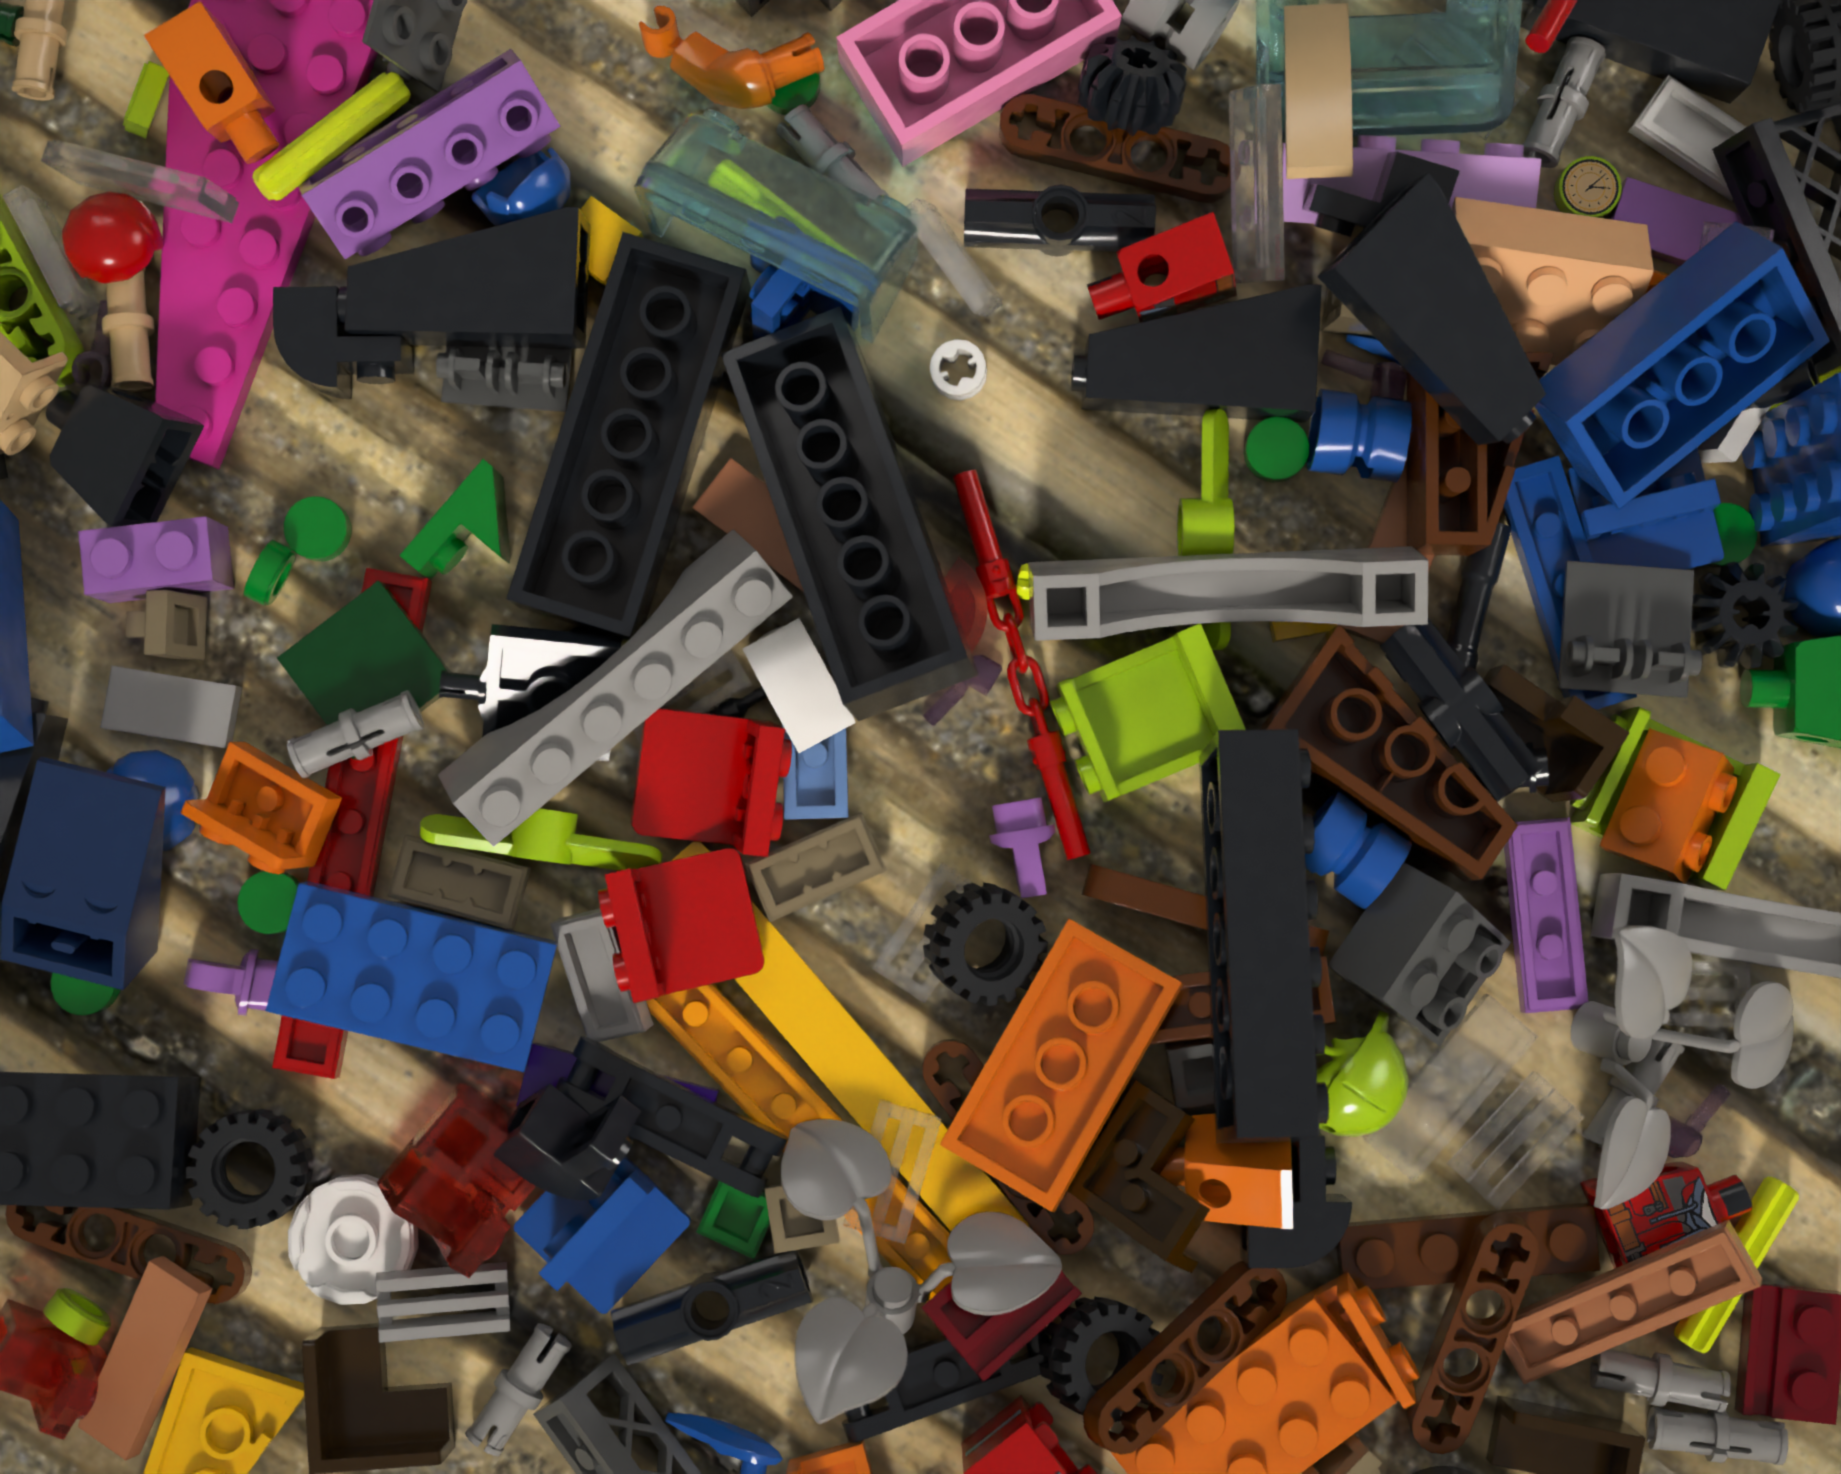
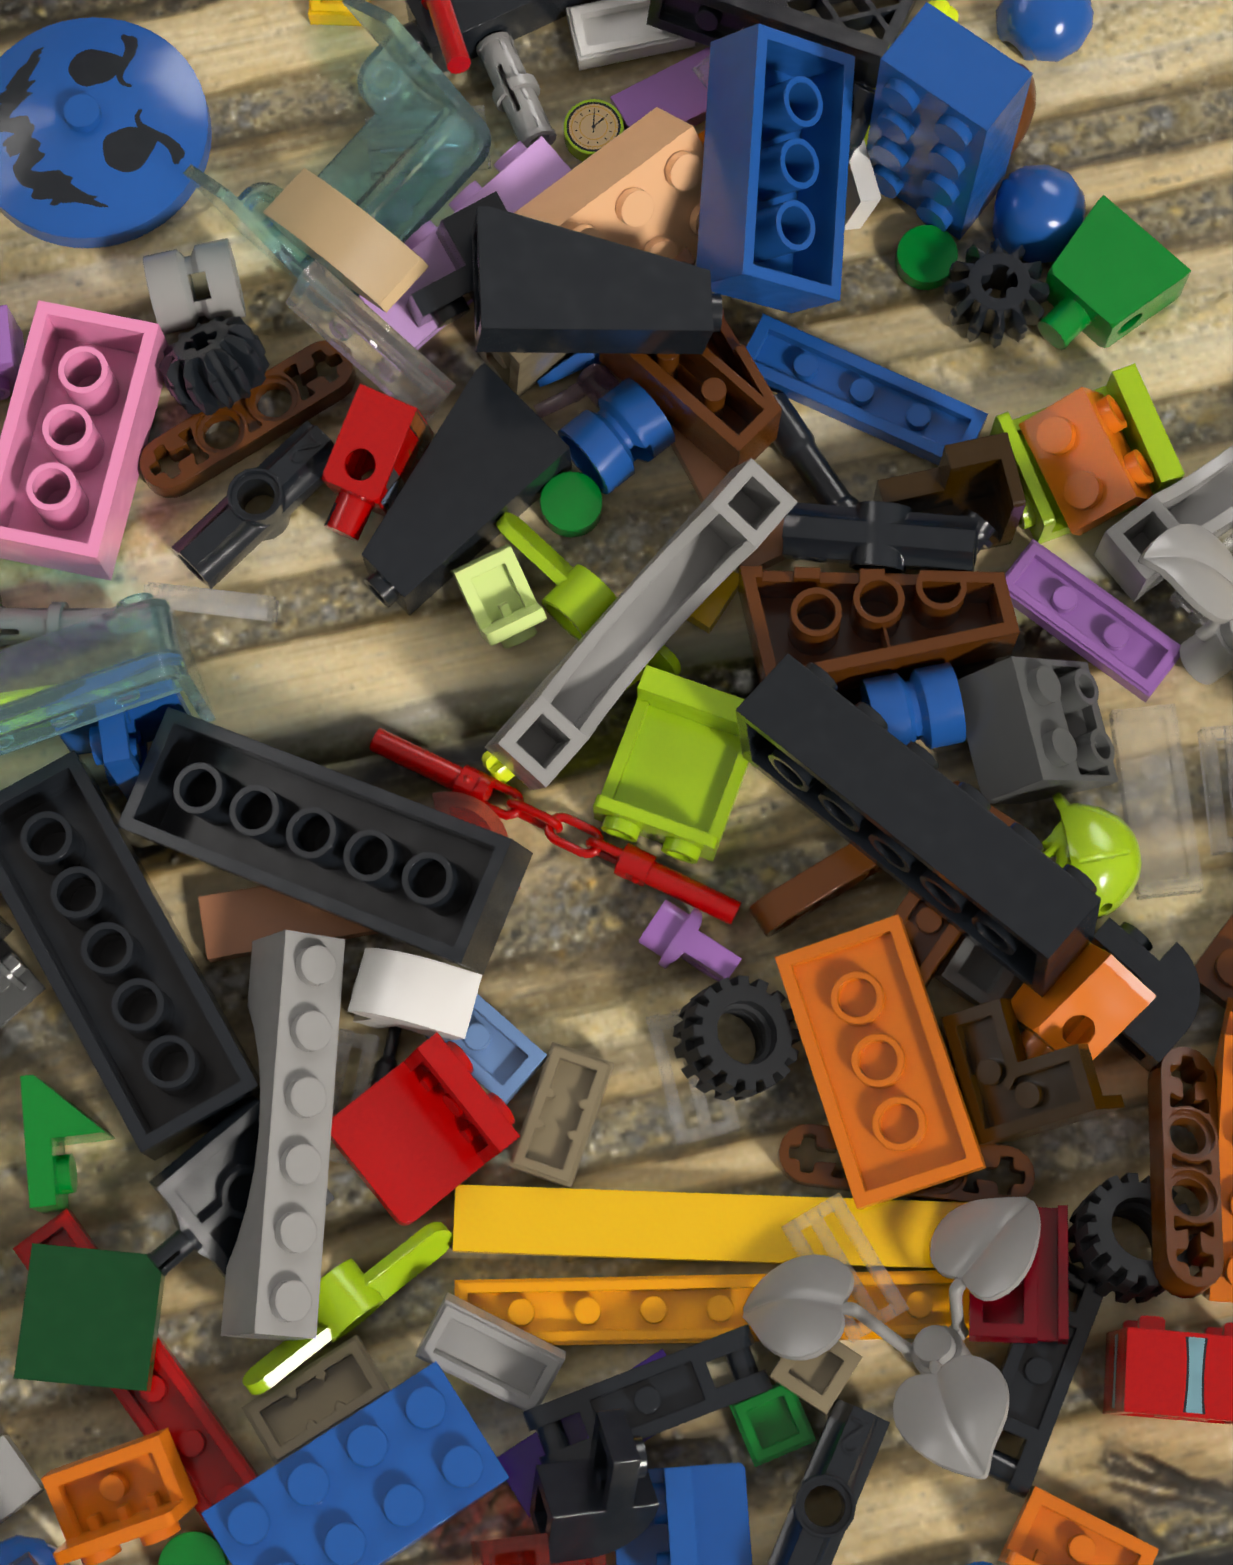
camera: 45 degrees left, 10 degrees down
light grey pin [287,690,424,779] -> none
red bracket [598,848,765,1004] -> none
hand [923,655,1002,726] -> none
white bush [930,339,987,401] -> none
dark grey hinge [1558,561,1702,698] -> none
blue bracket [1568,448,1724,570] -> none
none -> yellowish green bracket [451,544,547,648]

